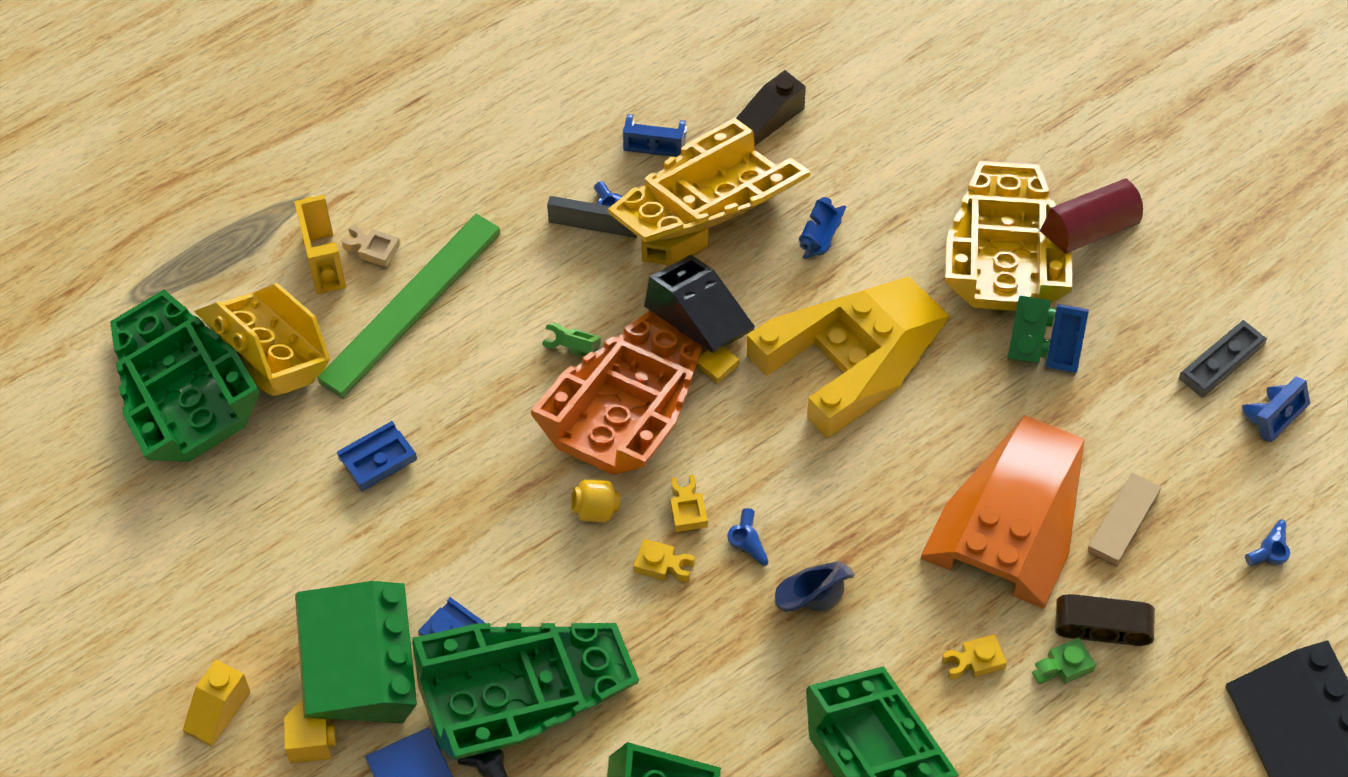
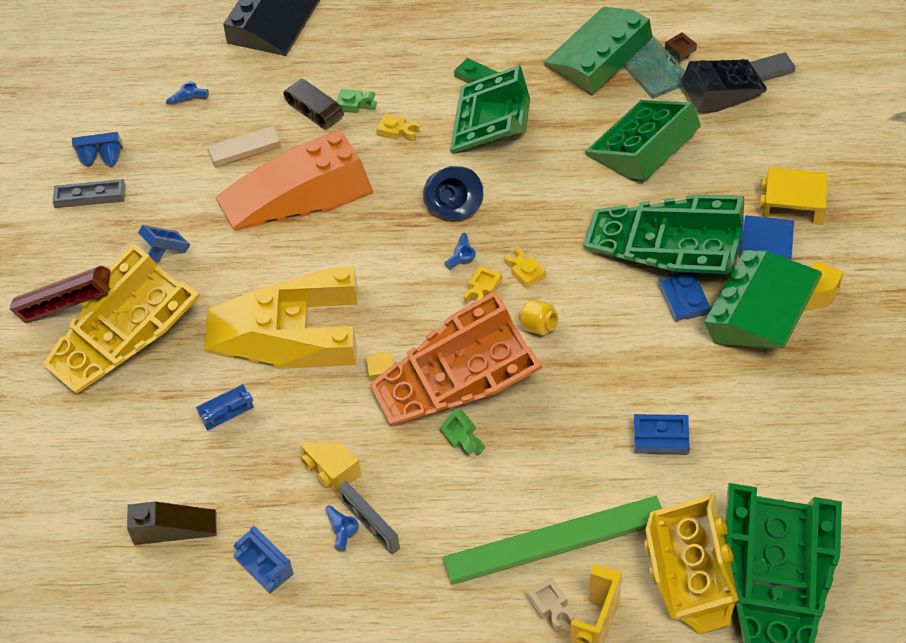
camera: 140 degrees left, 5 degrees down
yellow slope [183,659,251,747] -> none
yellow wedge [608,118,810,242] -> none
black slope [644,255,755,353] -> none
green brick [1007,295,1055,364] -> none

